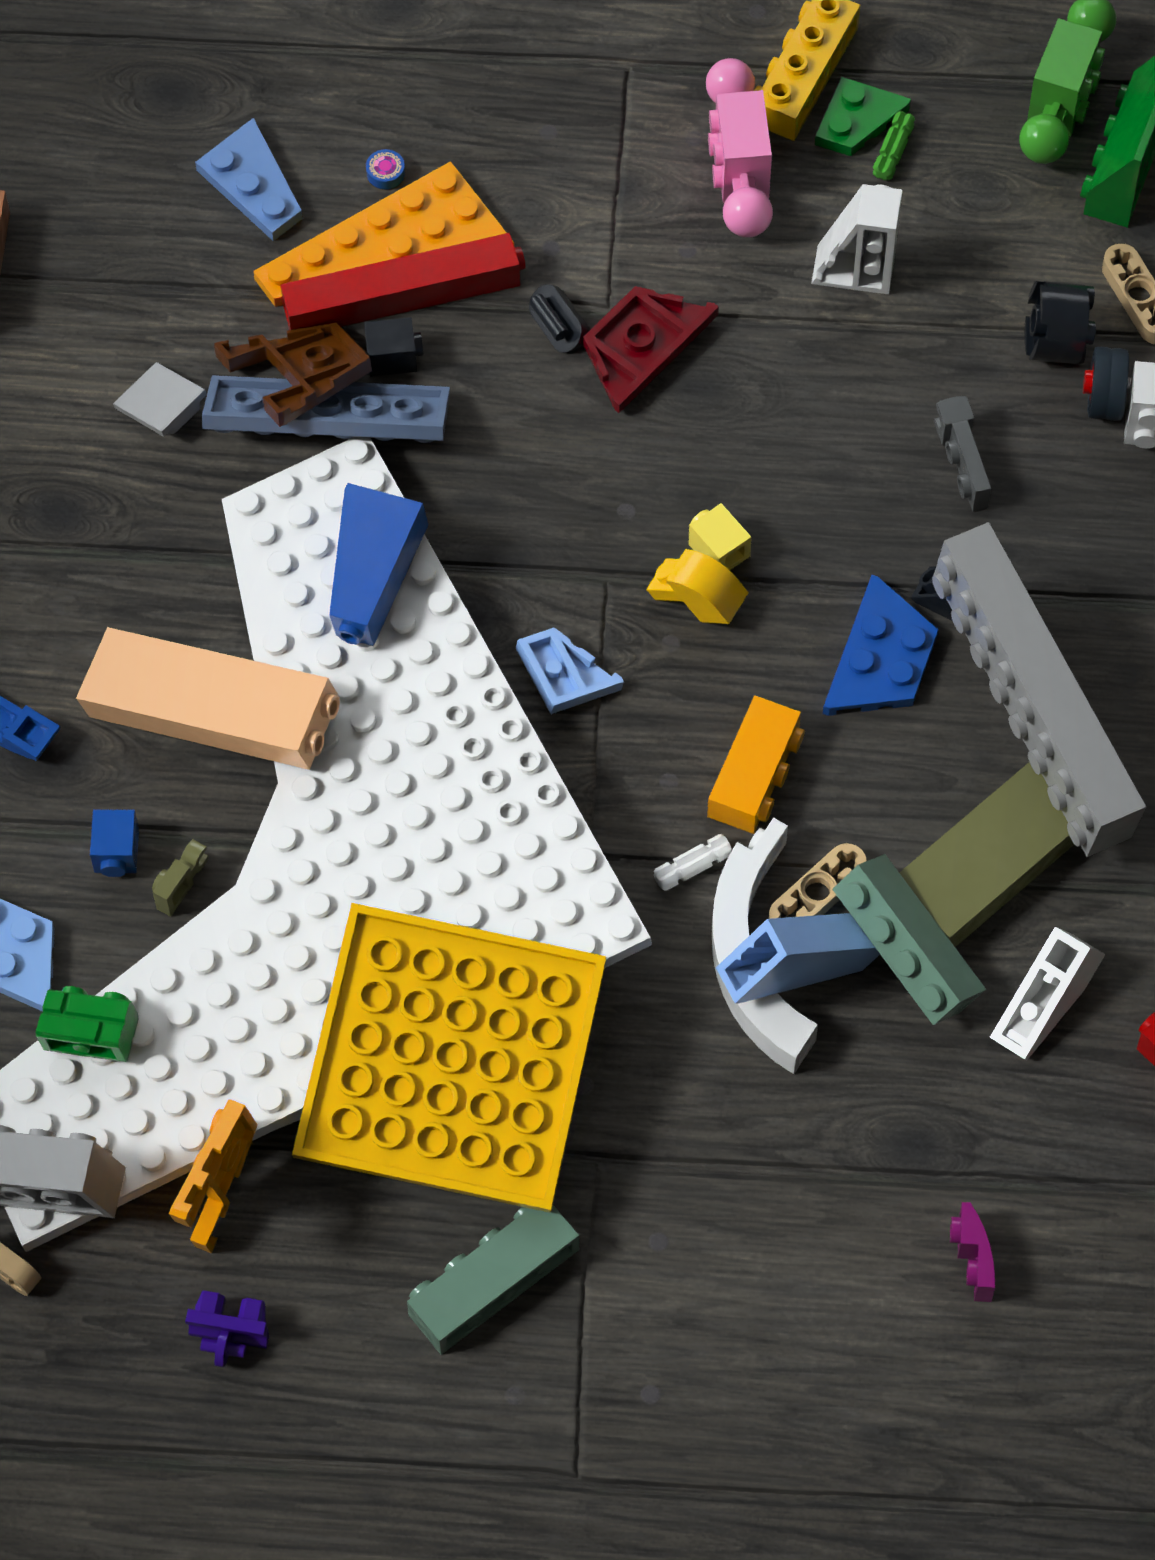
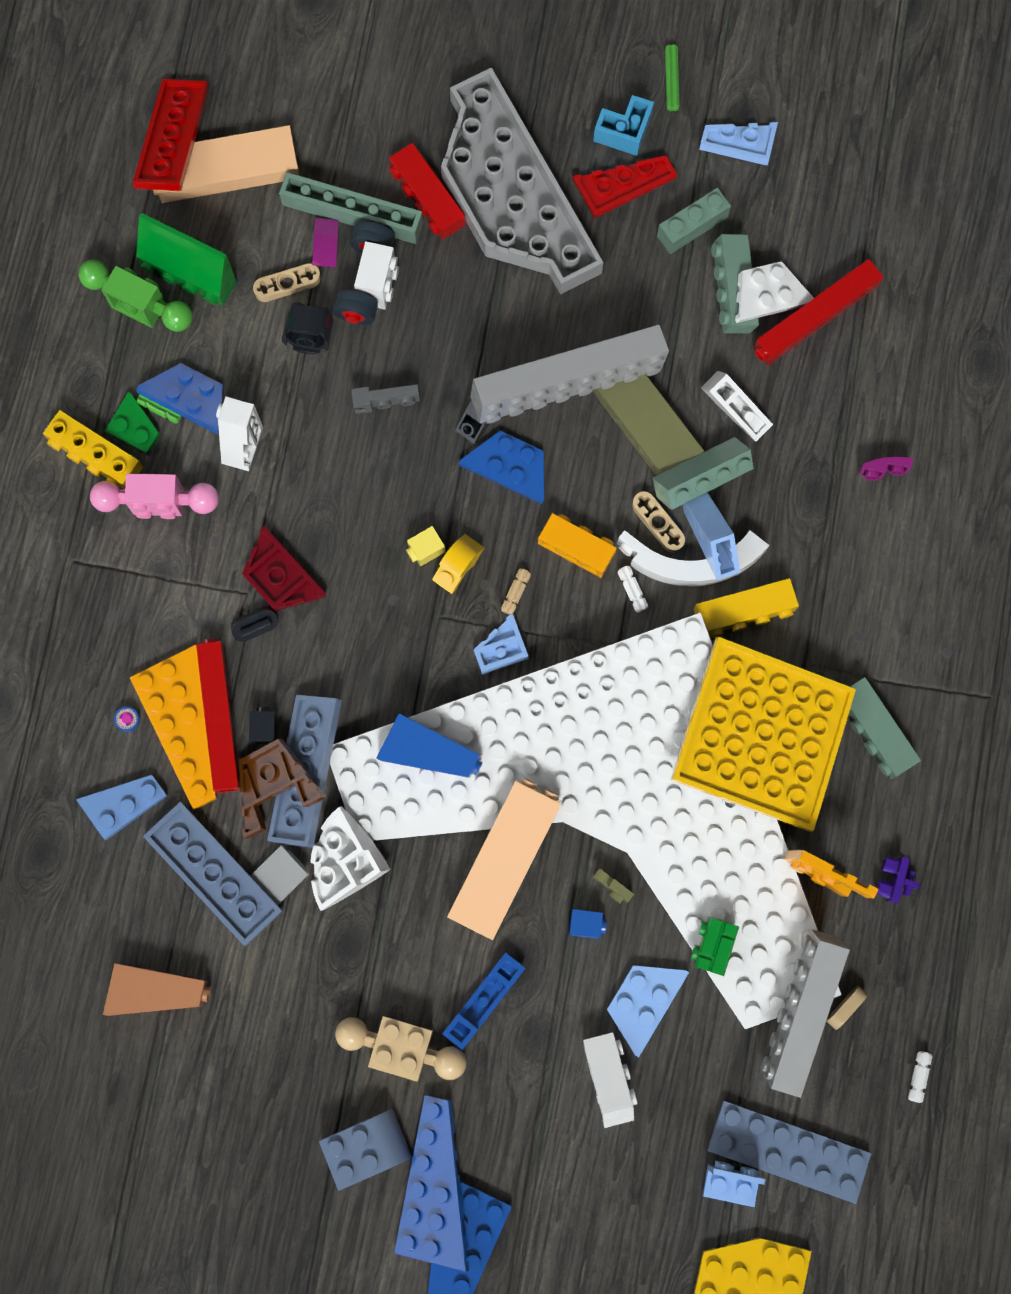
camera: 85 degrees left, 15 degrees up
none -> blue wing [137,363,223,435]
none -> sand blue plate [143,802,283,947]
none -> white brick [311,807,391,911]
none -> tan axle [501,568,531,615]
none -> yellow brick [693,578,799,638]

